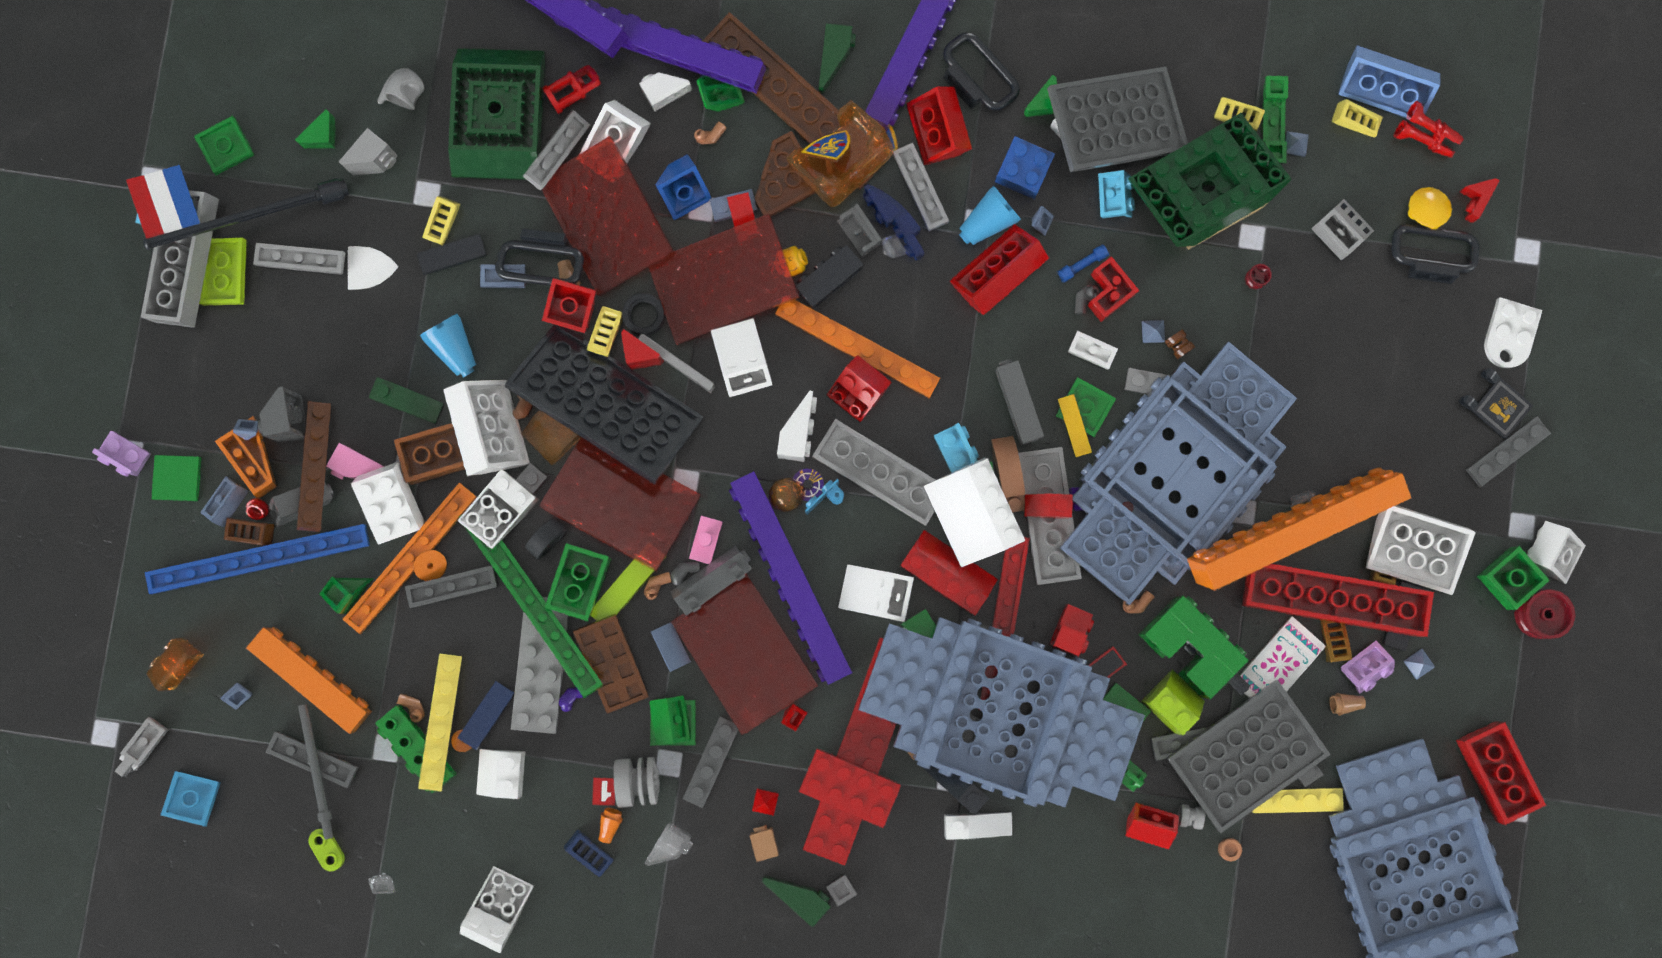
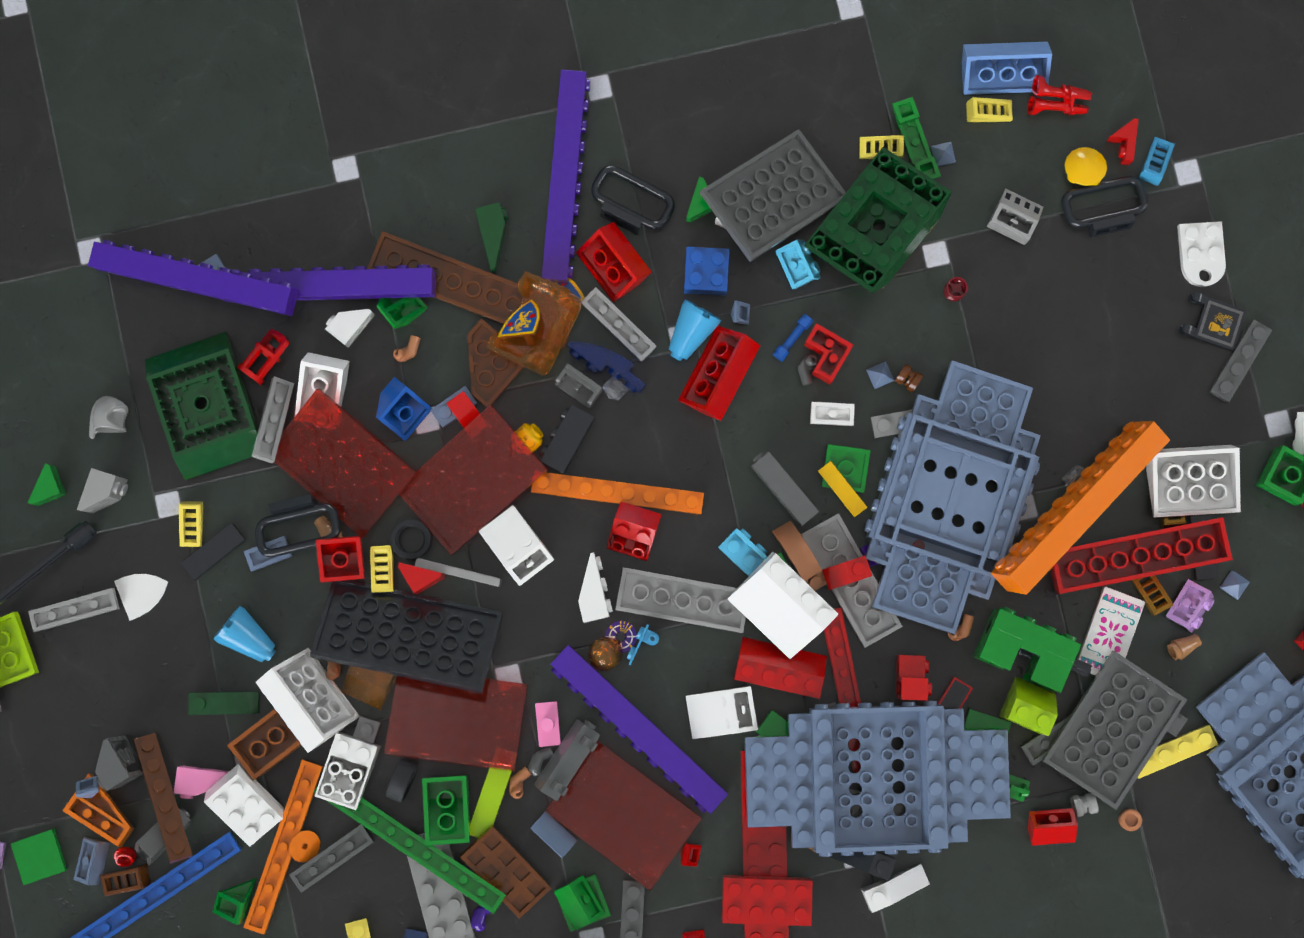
camera: 20 degrees left, 0 degrees up
none -> dark azure slope [1139,137,1175,186]

